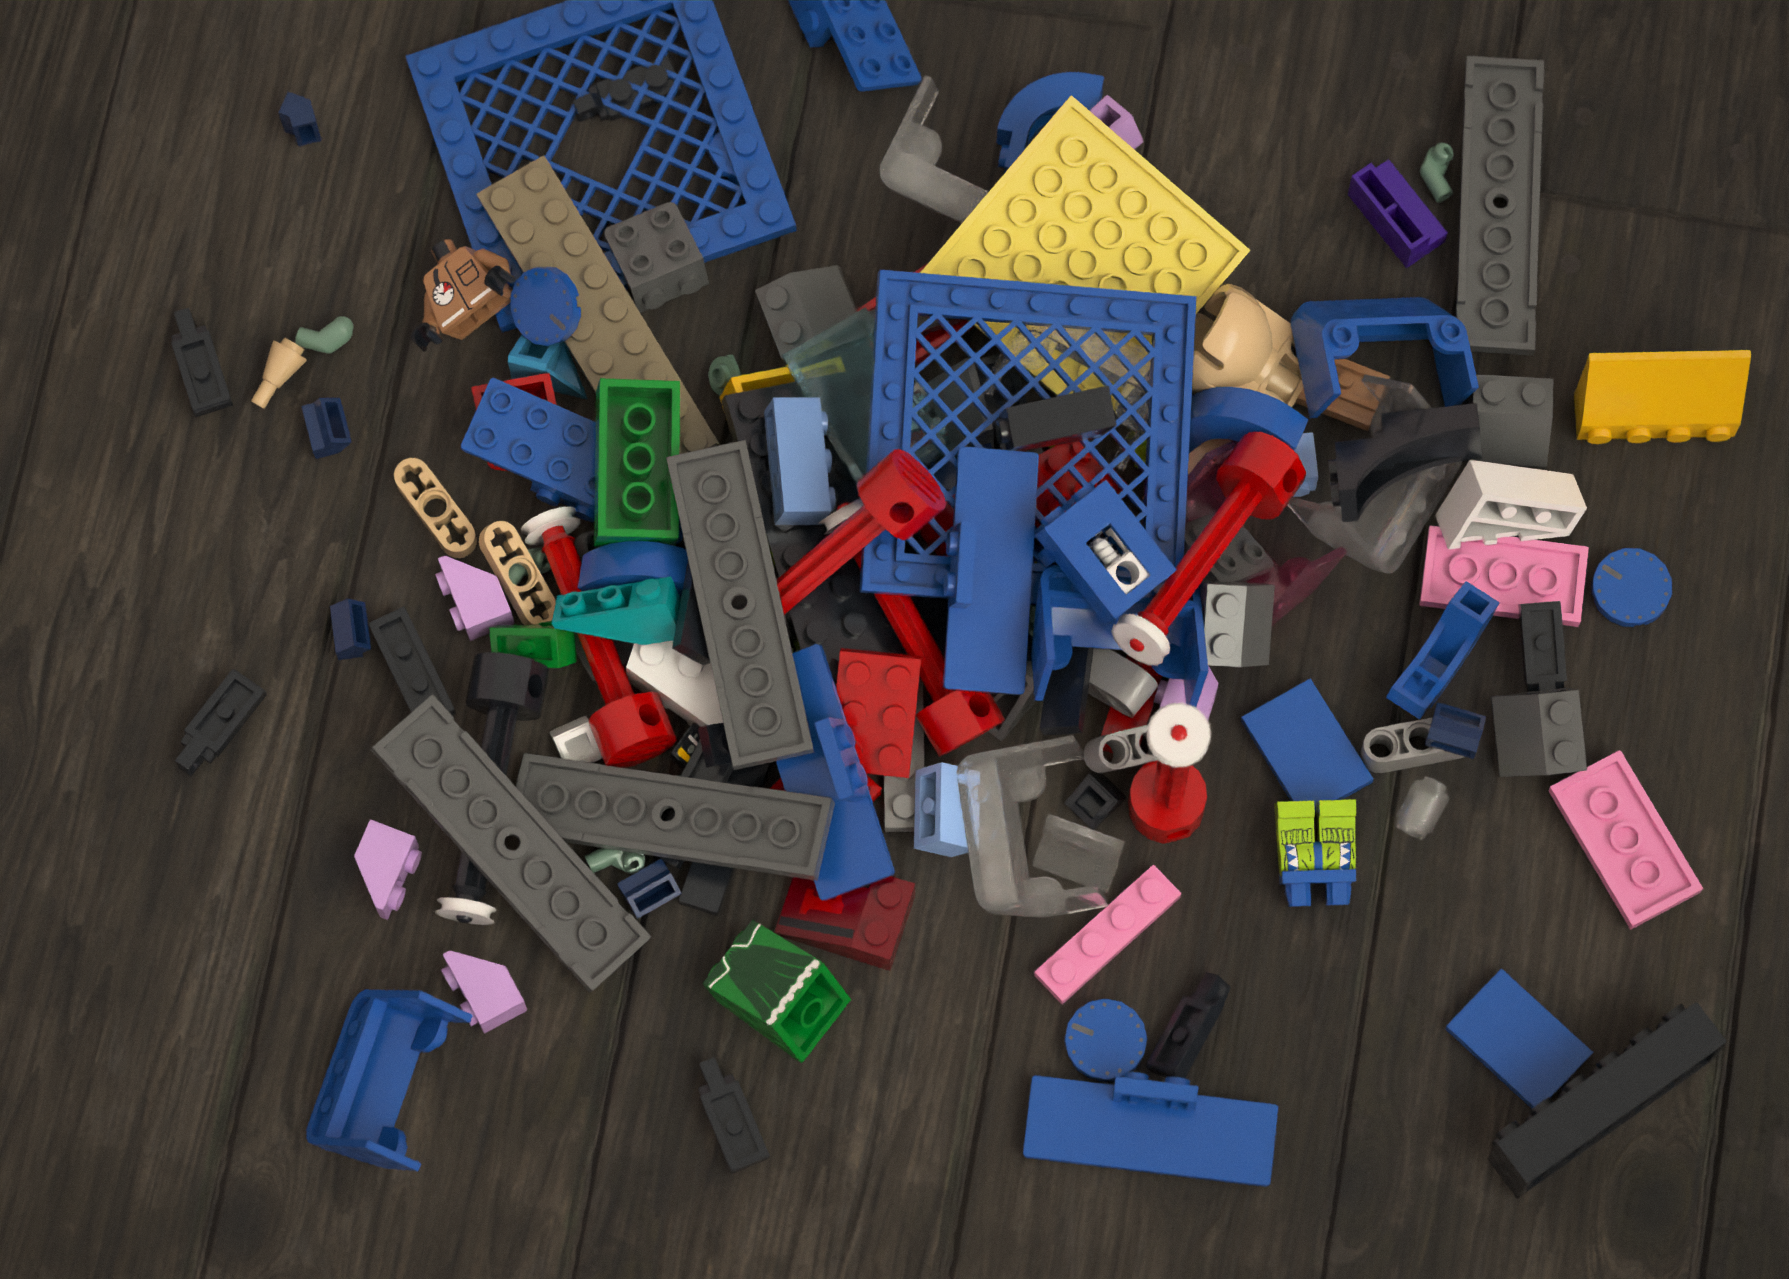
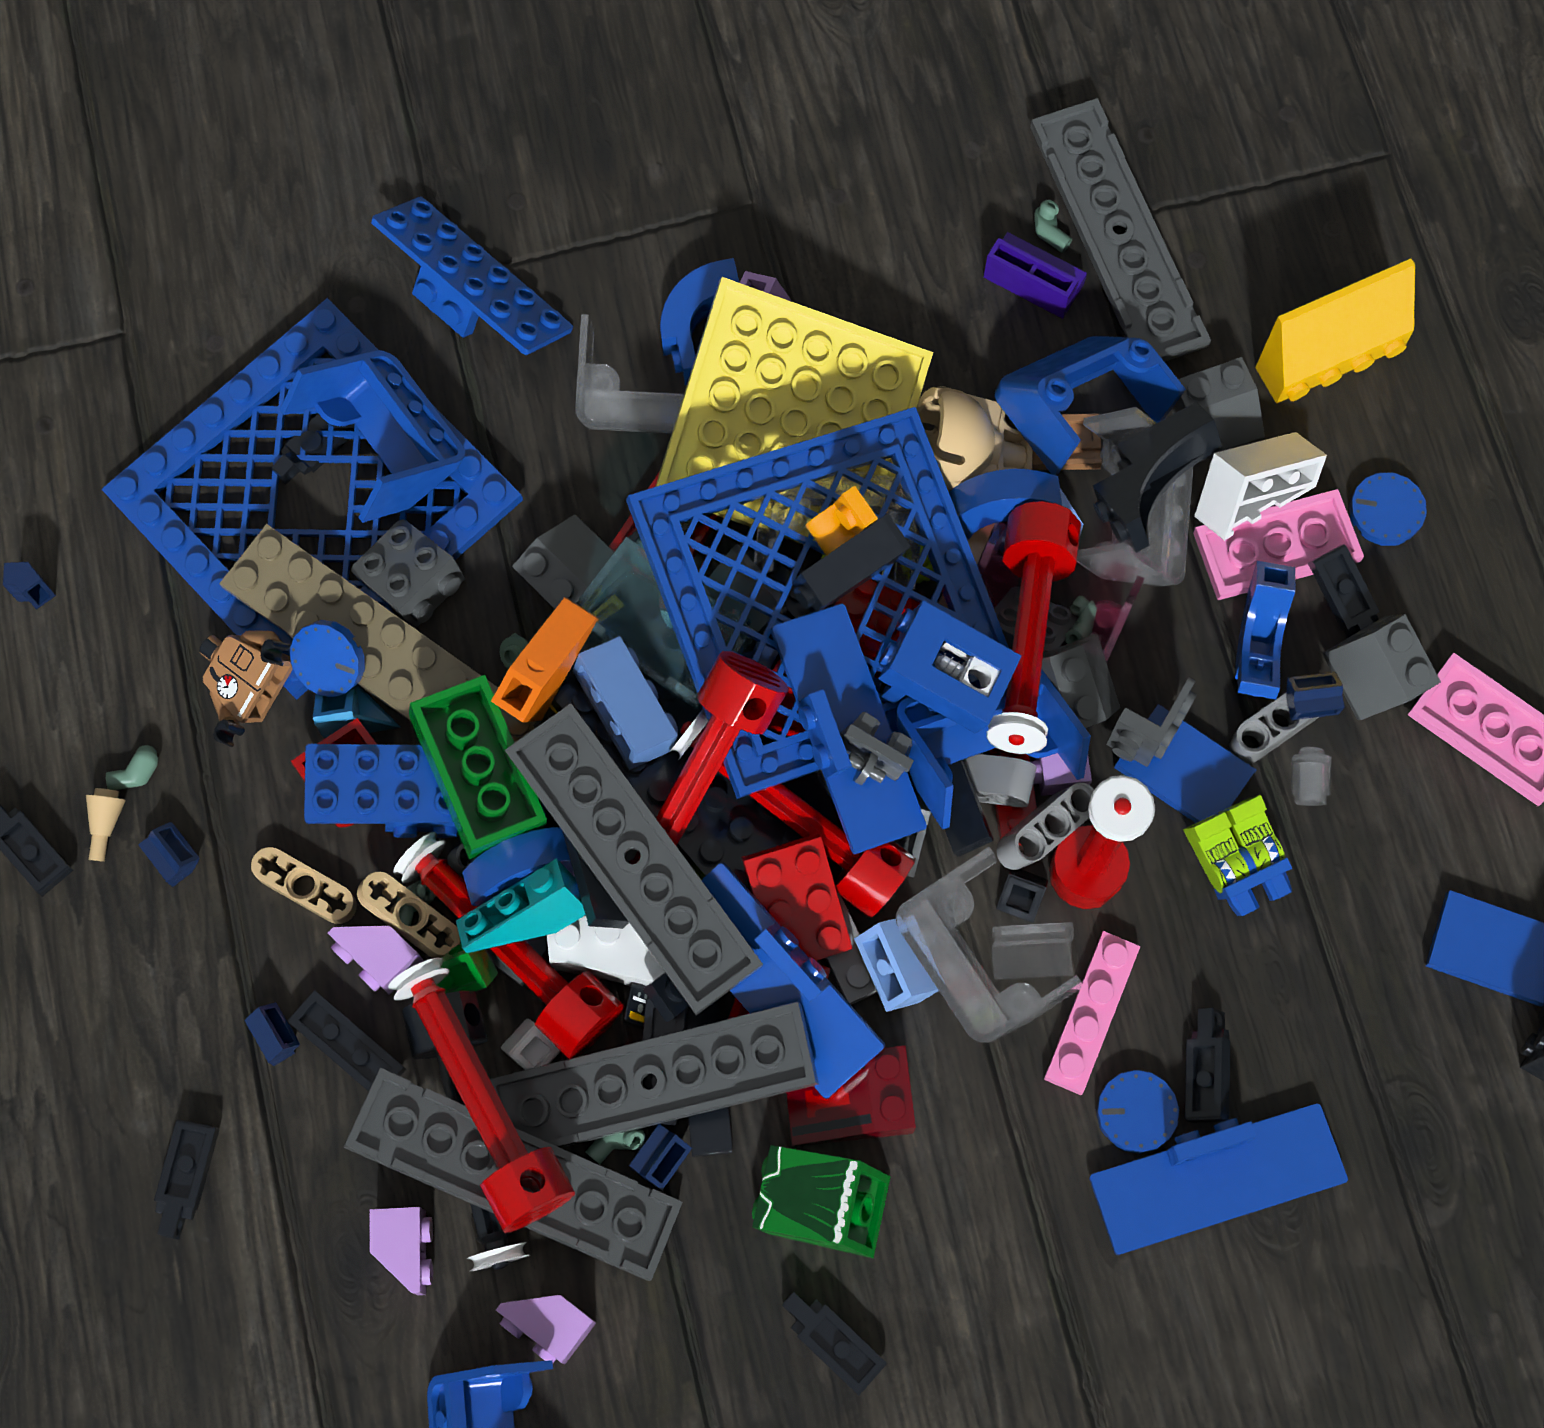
camera: 25 degrees left, 0 degrees up
none -> blue windscreen [280,351,465,523]
none -> red piece [388,957,575,1233]
none -> orange slope [491,597,599,723]
none -> light orange plate [805,486,878,556]
none -> dark grey hips [840,712,914,785]
none -> sand green arm [1065,596,1097,644]
none -> dark grey bracket [1106,677,1197,767]

